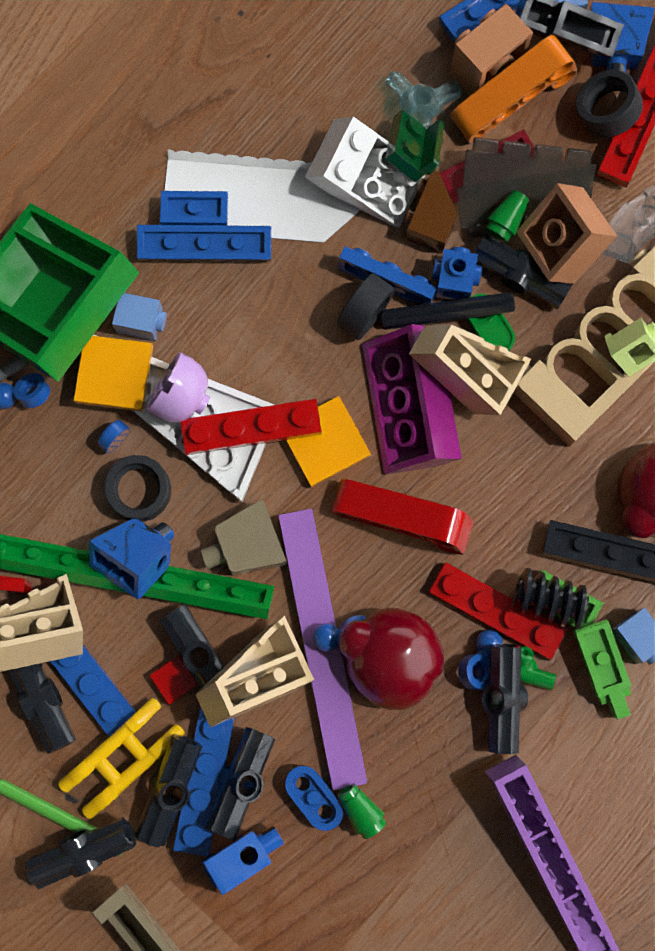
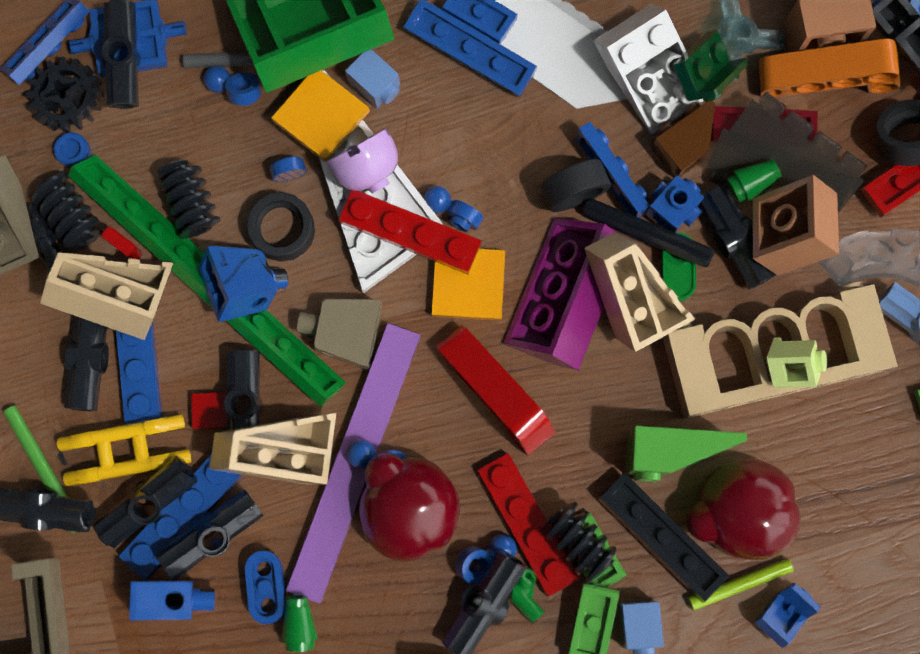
camera: 35 degrees right, 0 degrees up
none -> black piece [157,160,221,239]
none -> blue plate [424,186,484,232]
none -> bright green slope [625,426,747,483]

